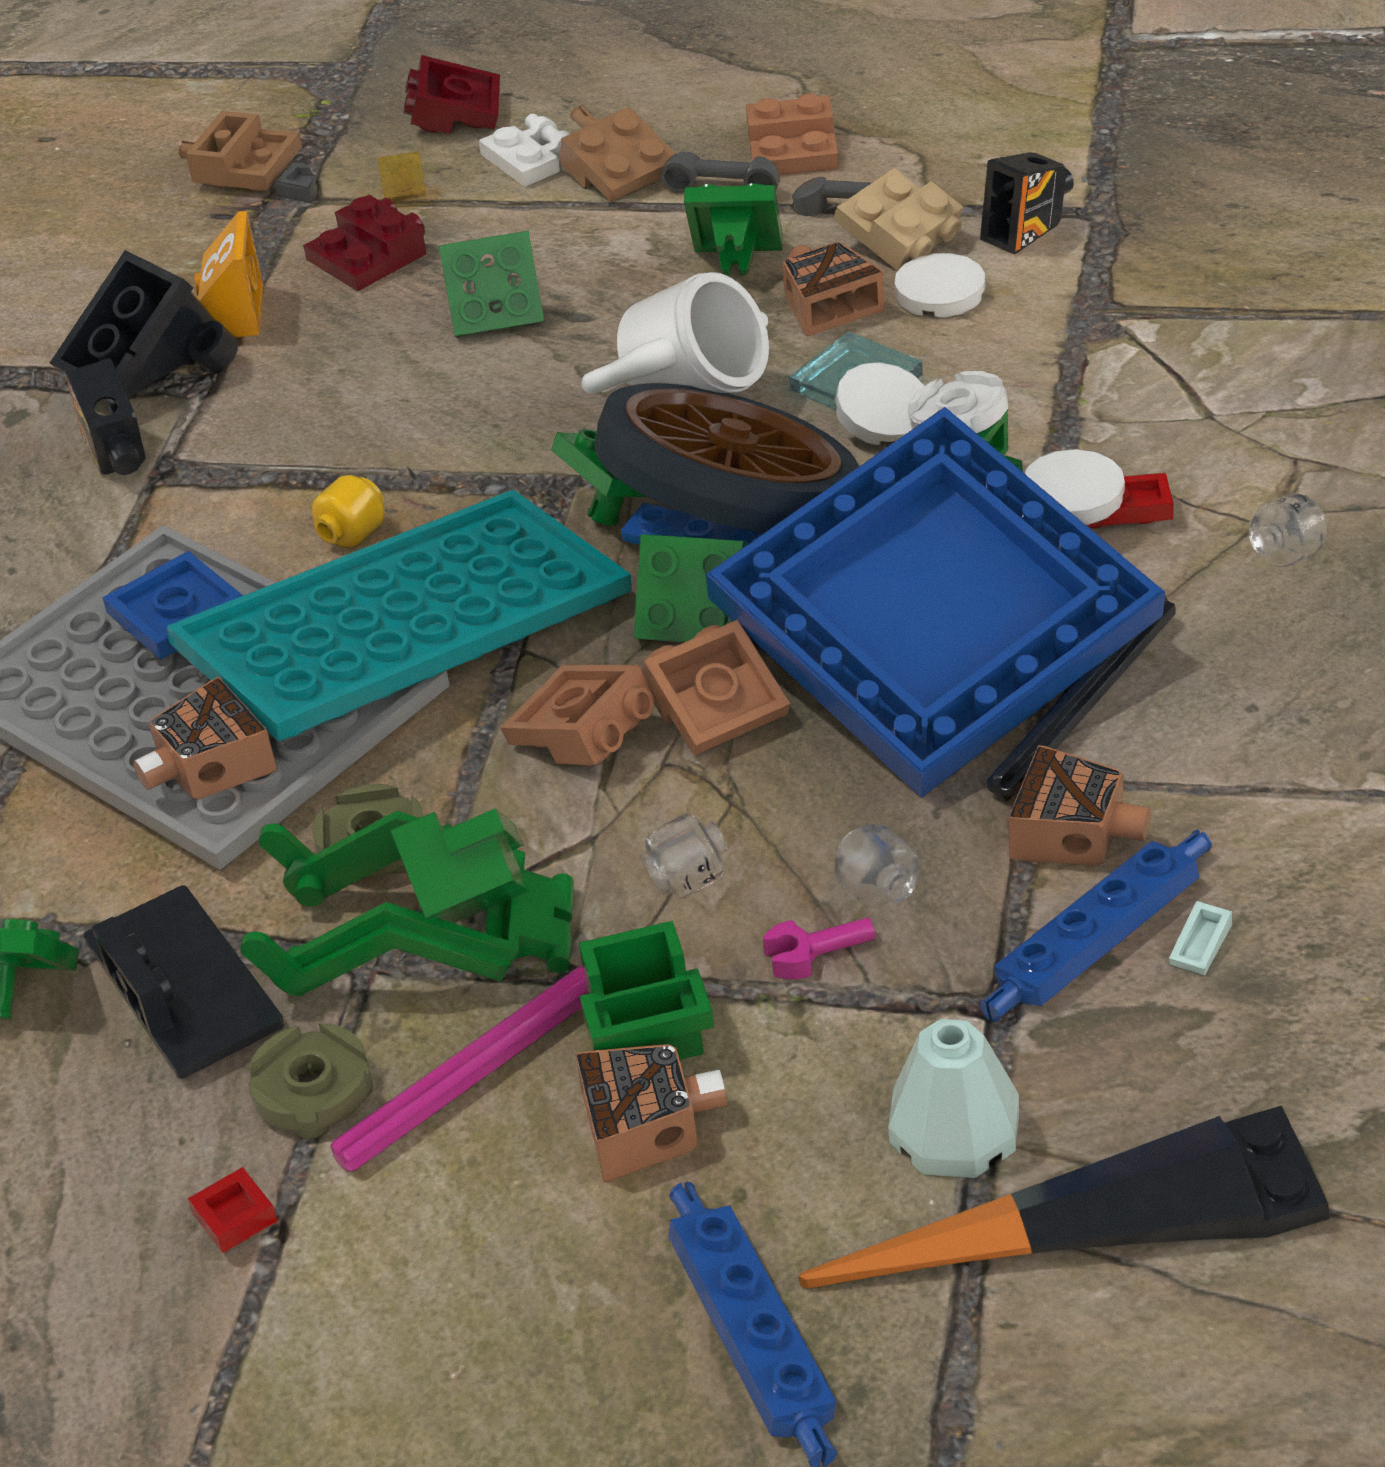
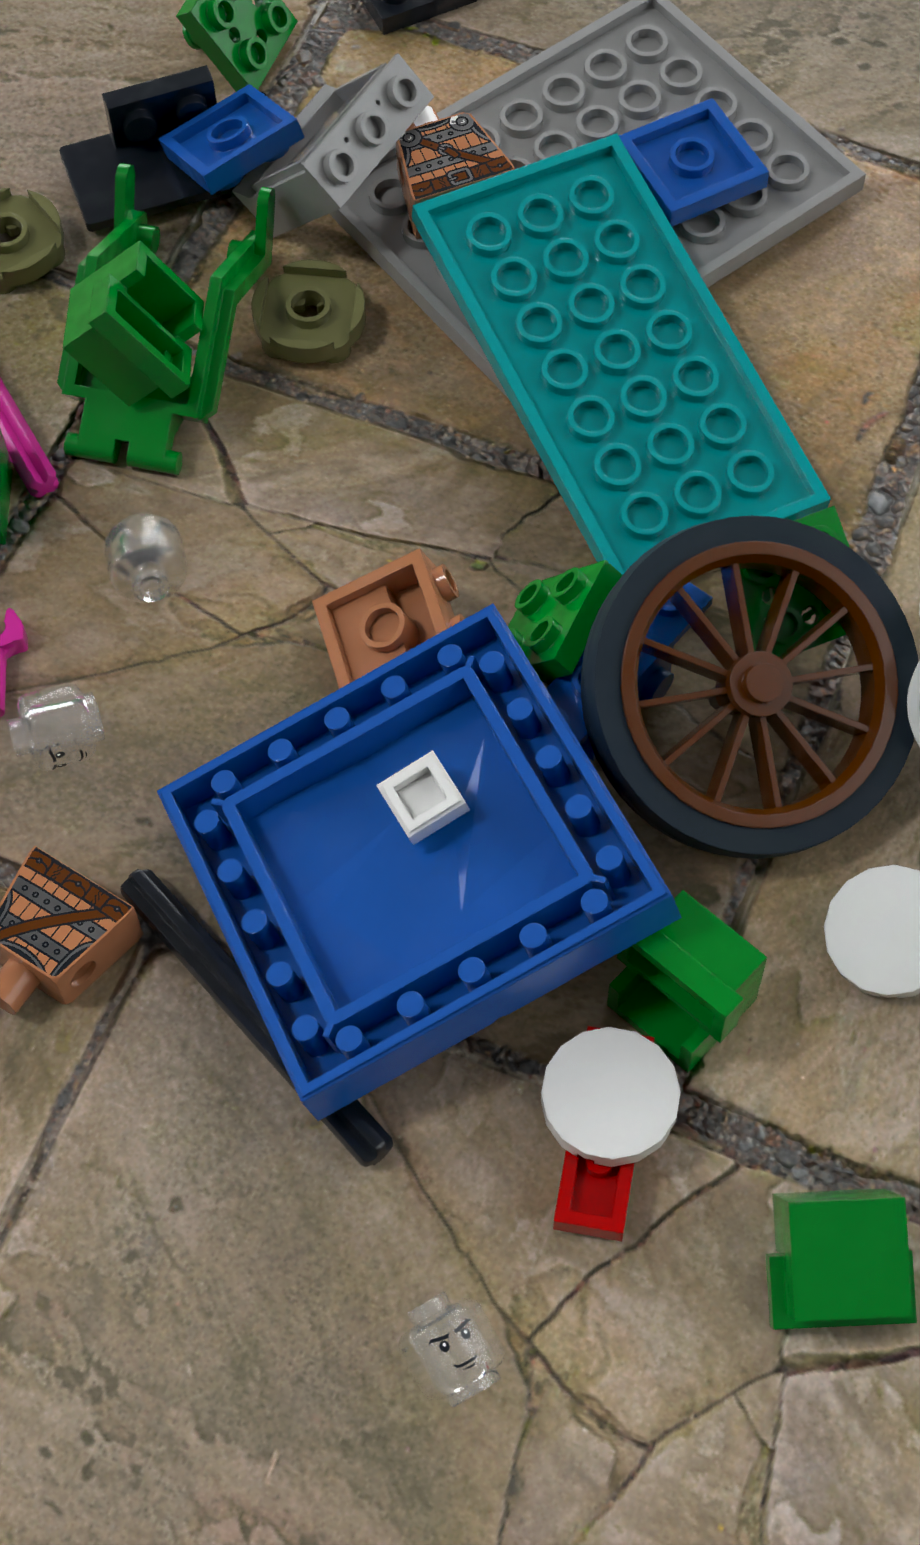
camera: 100 degrees right, 20 degrees up
yellow head [311,475,385,548] -> none
nougat plate [500,665,656,767] -> none
white tile [908,371,1009,433] -> none
none -> blue plate [159,84,305,195]
none -> light grey window [232,53,434,238]
none -> white tile [376,750,470,845]
none -> green plate [766,1188,917,1330]

